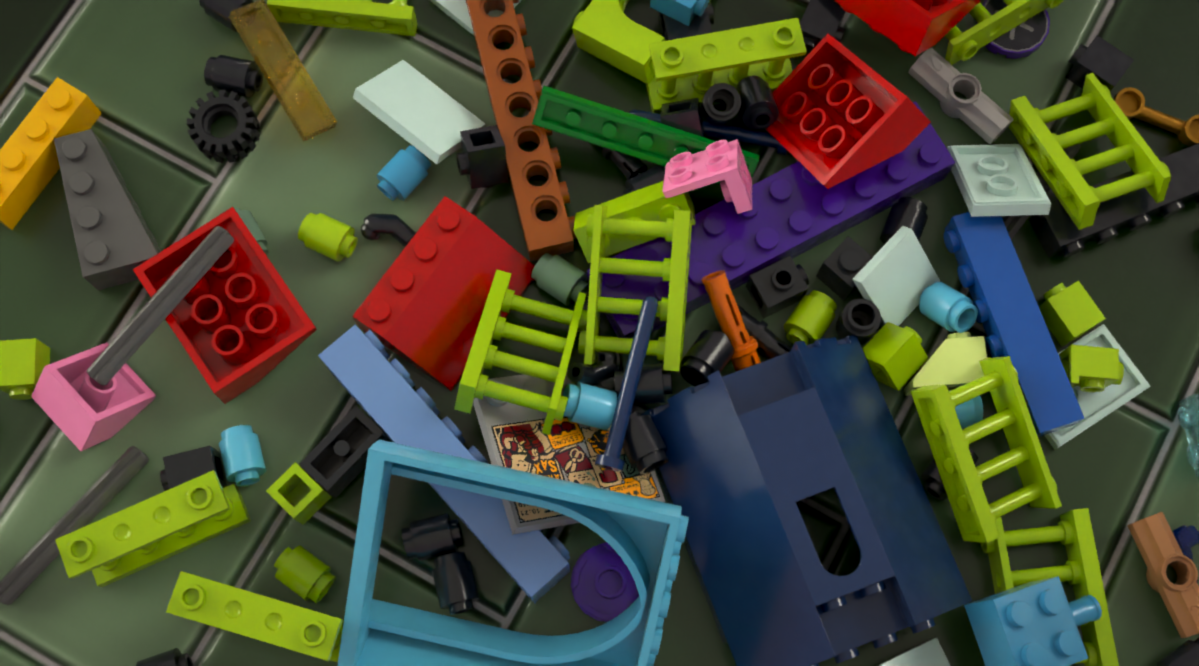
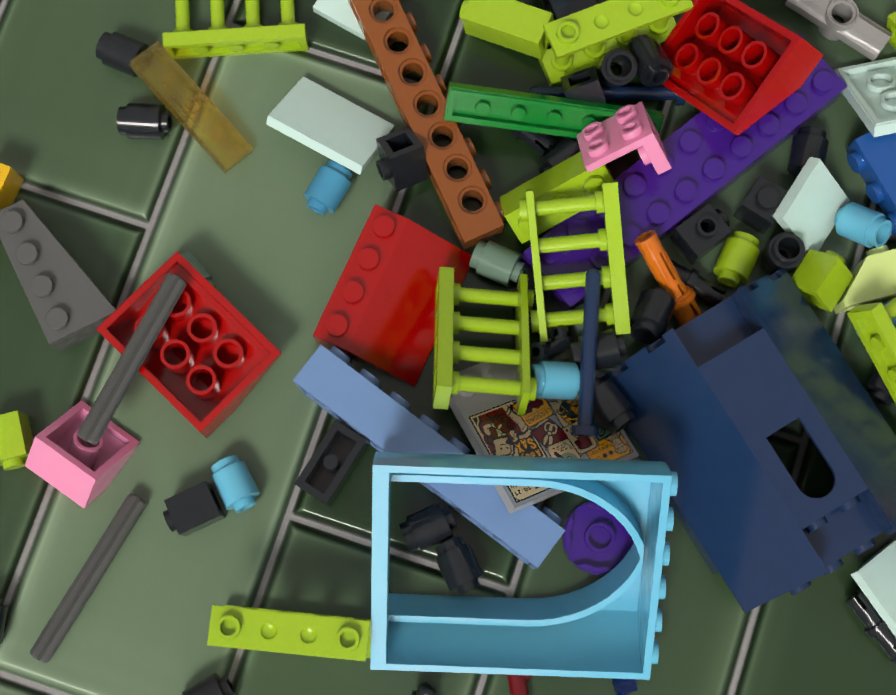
camera: 10 degrees left, 5 degrees up
lime fence [55,470,251,587] -> none
black tyre [187,90,260,163] -> none
lime brick [266,462,332,525] -> none
lime brick [274,545,336,603] -> none
lime brick [298,213,358,262] -> none
black arm [360,213,416,247] -> none

